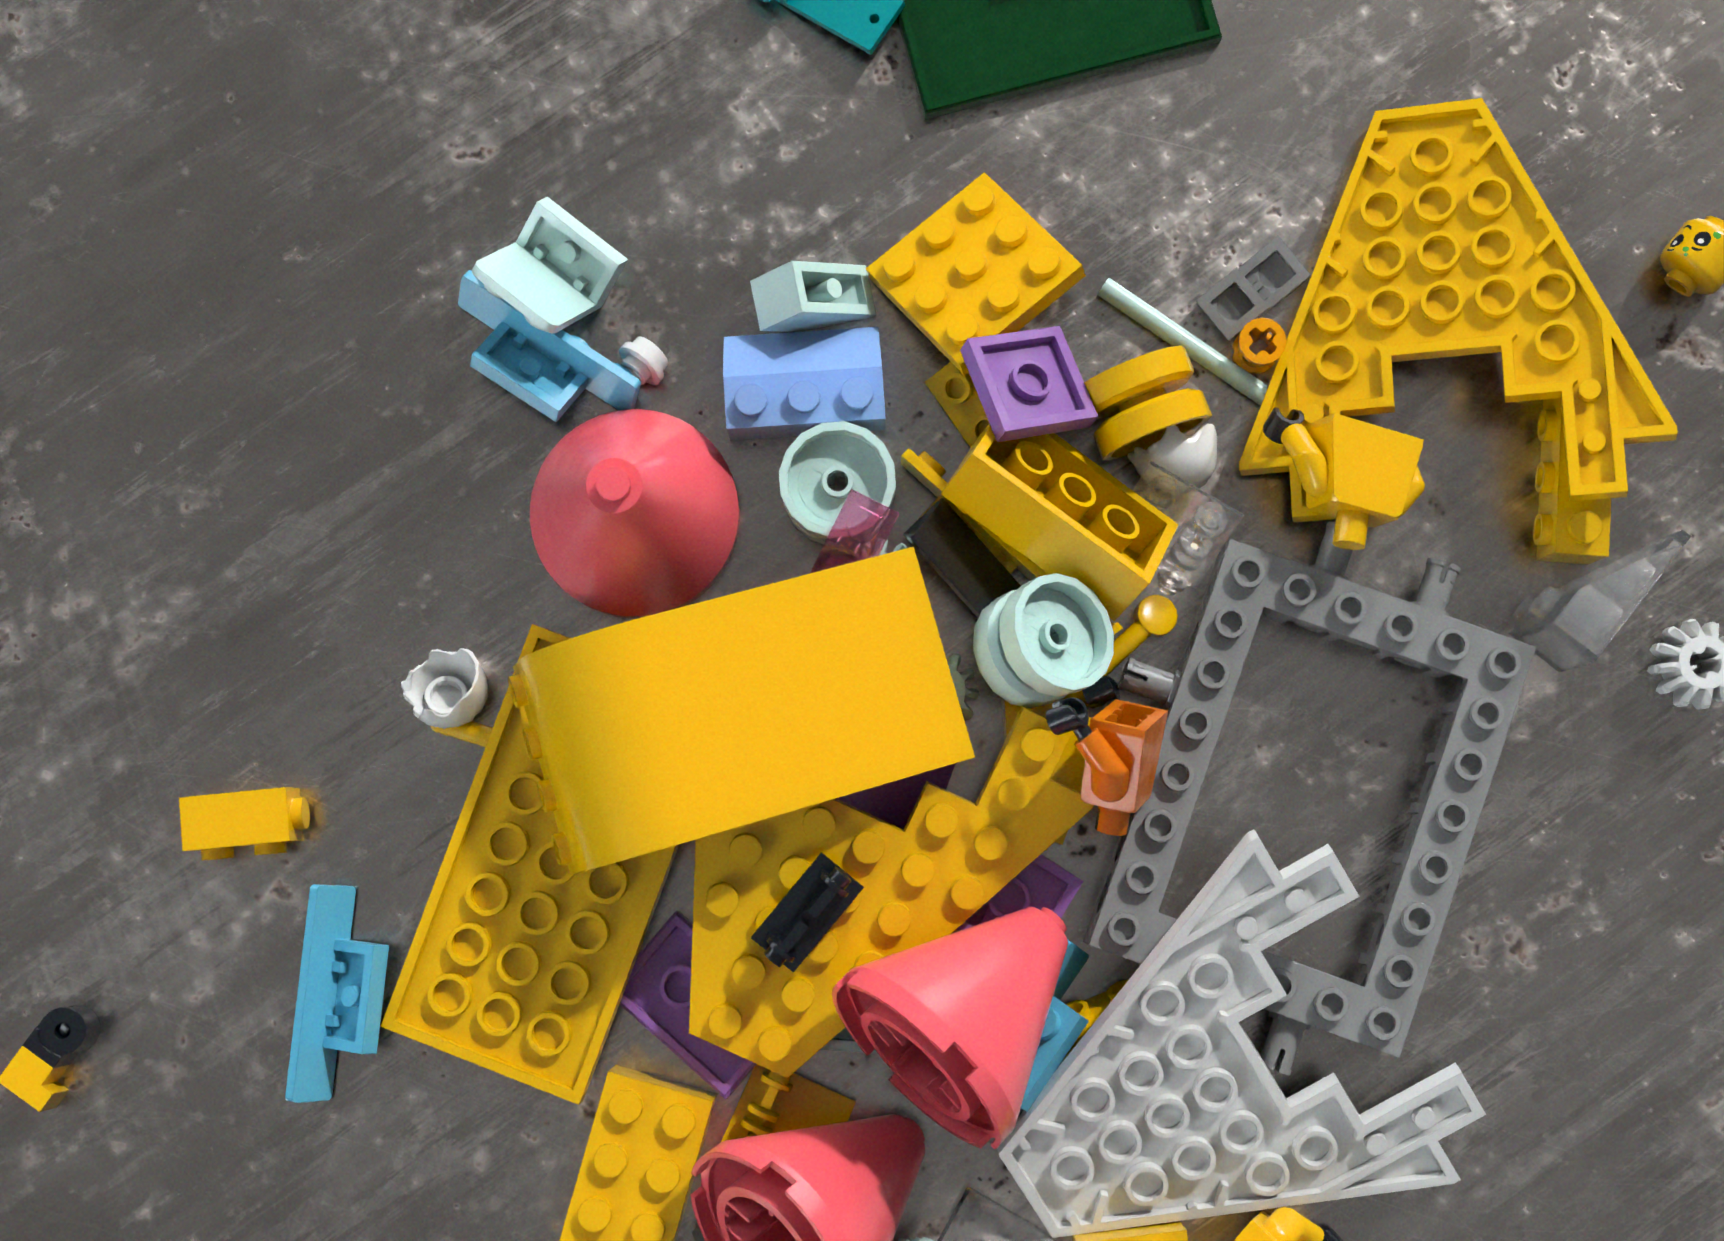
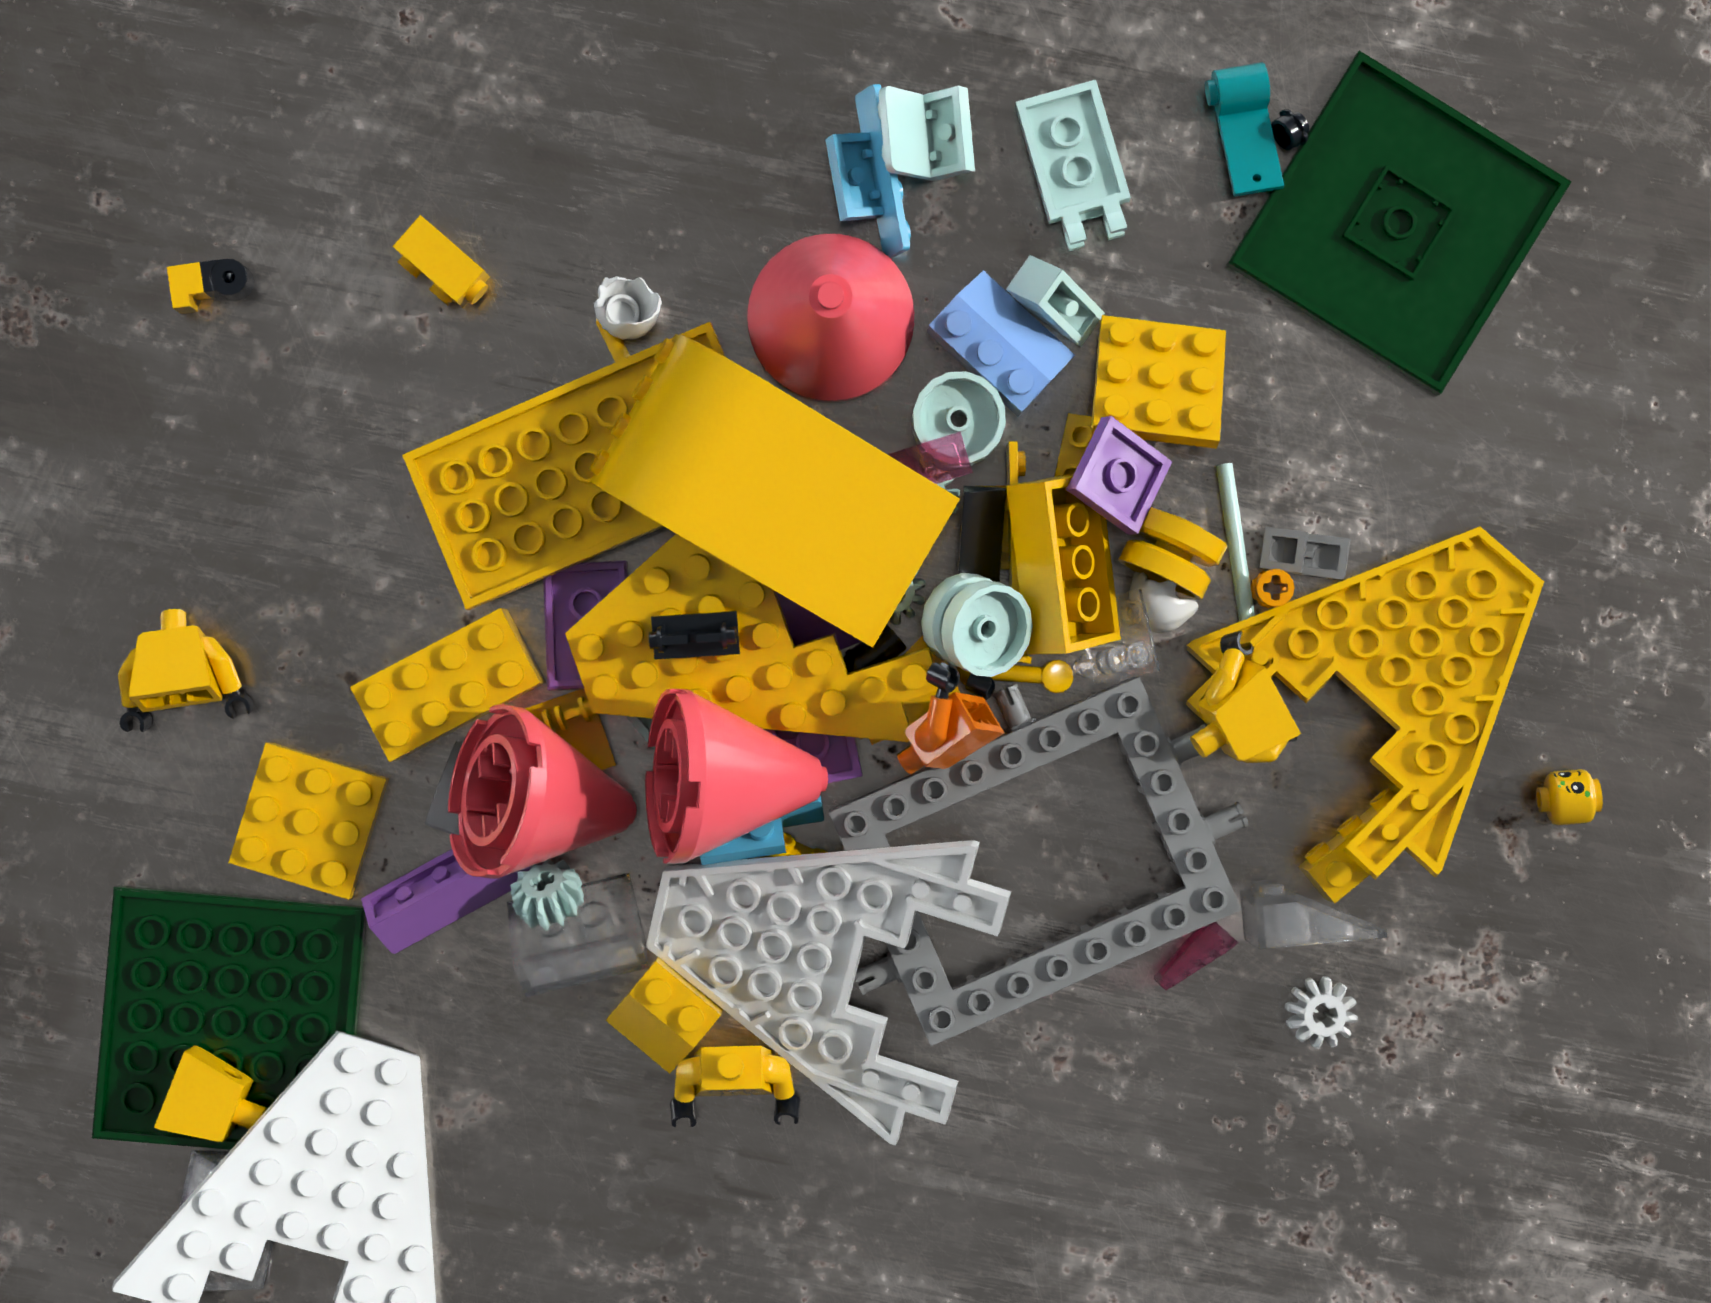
camera: 45 degrees right, 5 degrees up
medium azure bracket [285,884,389,1103] -> none
white plate [619,336,669,385] -> none
none -> black piece [843,624,907,673]
none -> light aqua tile [1015,80,1131,252]
none -> clear pink slope [1154,922,1239,990]

